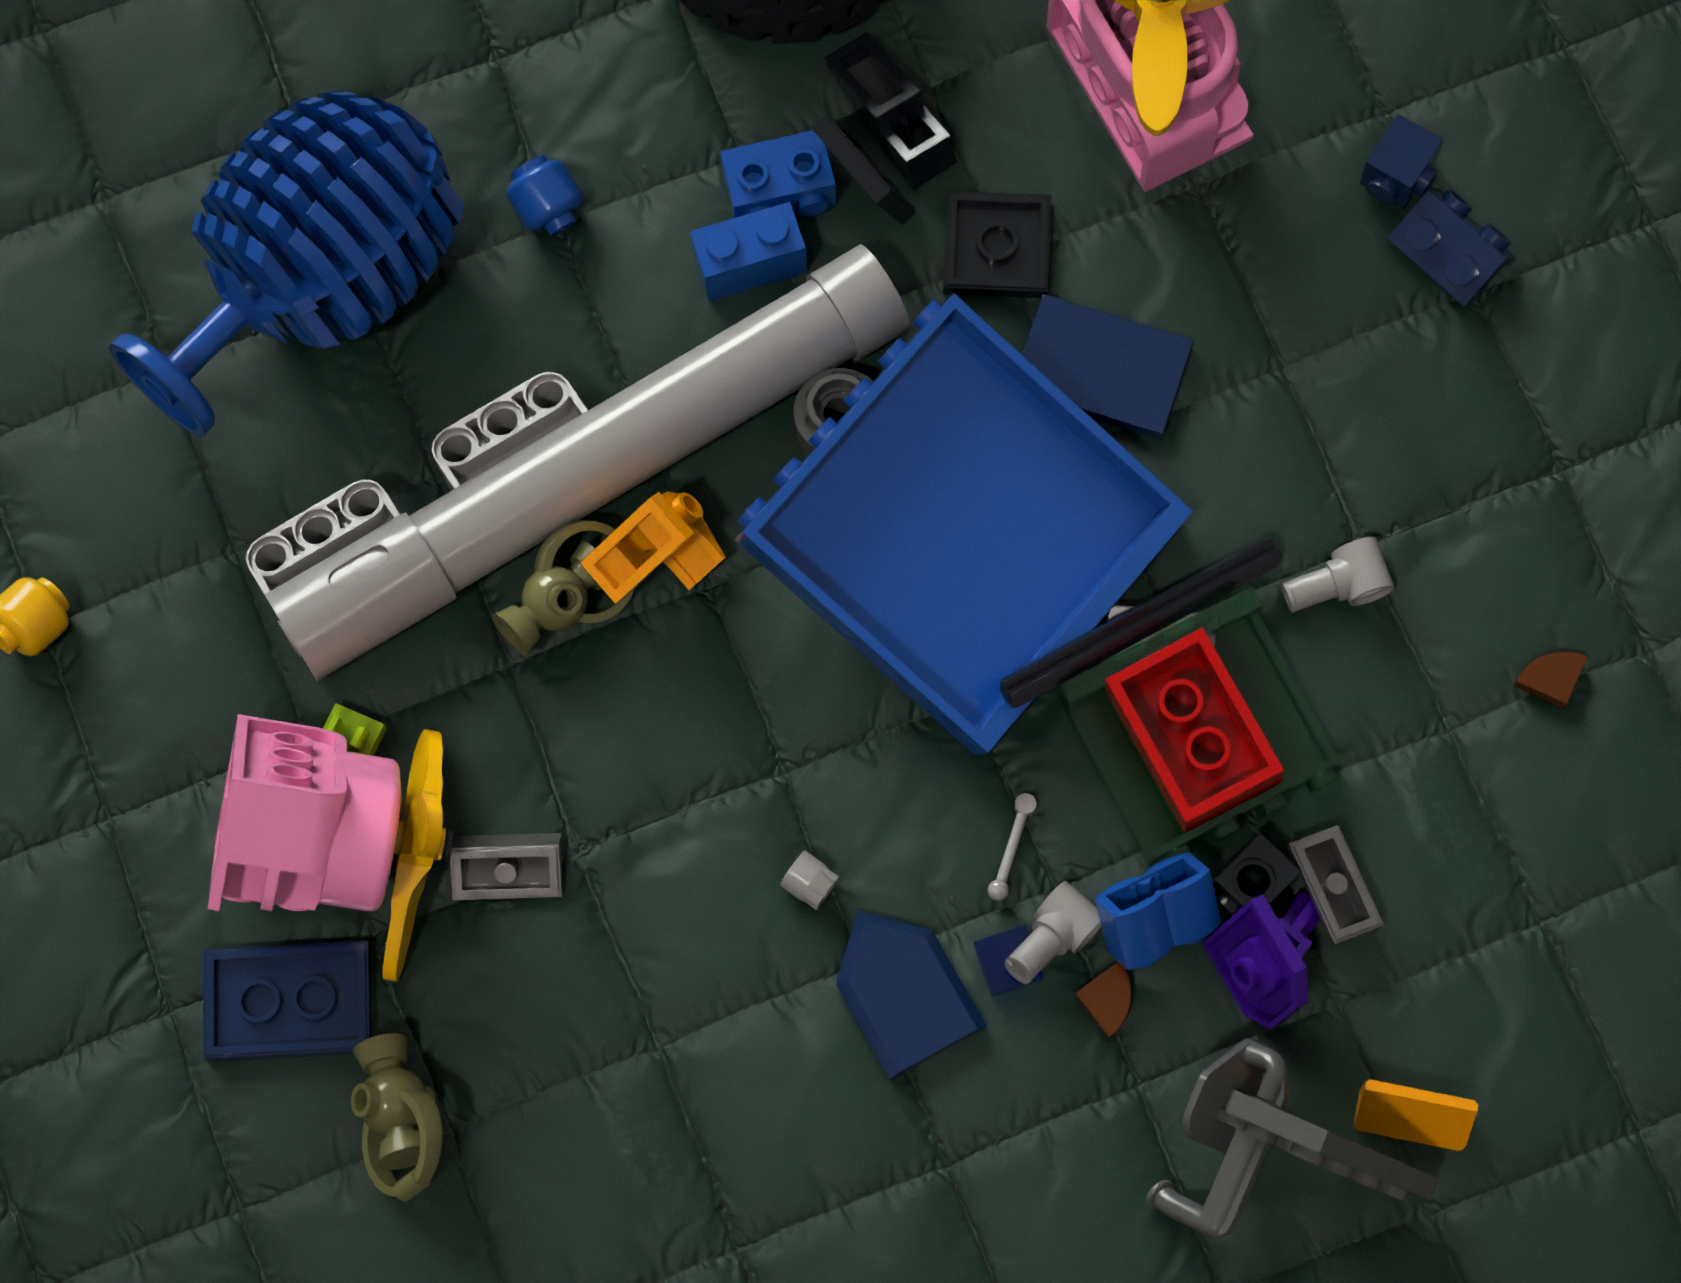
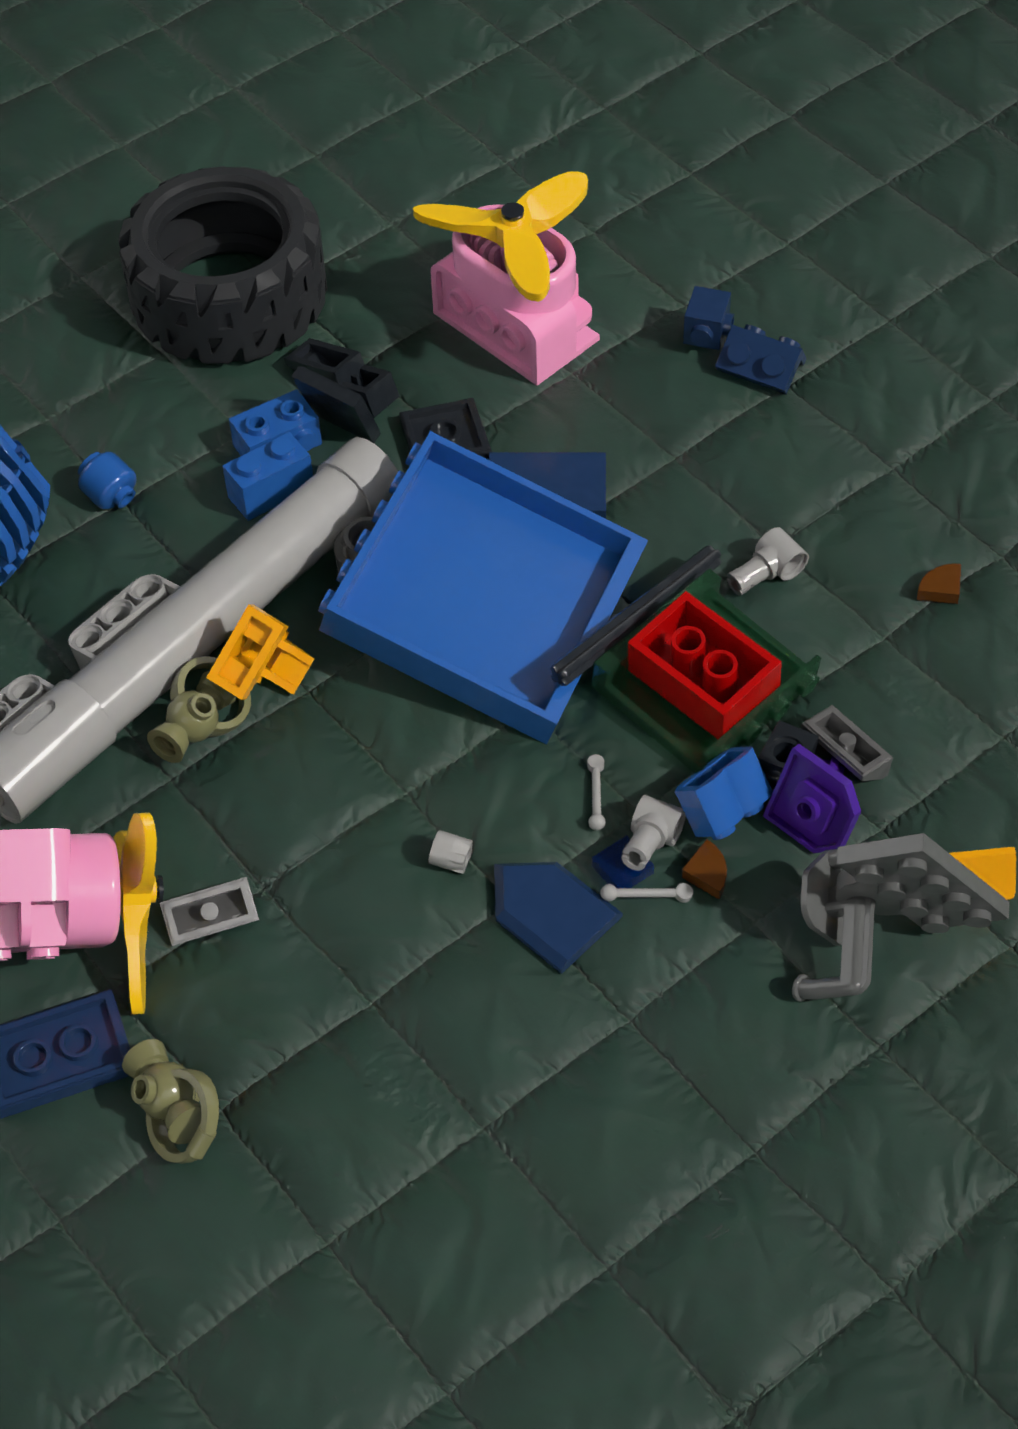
camera: 20 degrees left, 20 degrees down
none -> light grey hinge [600,883,693,903]

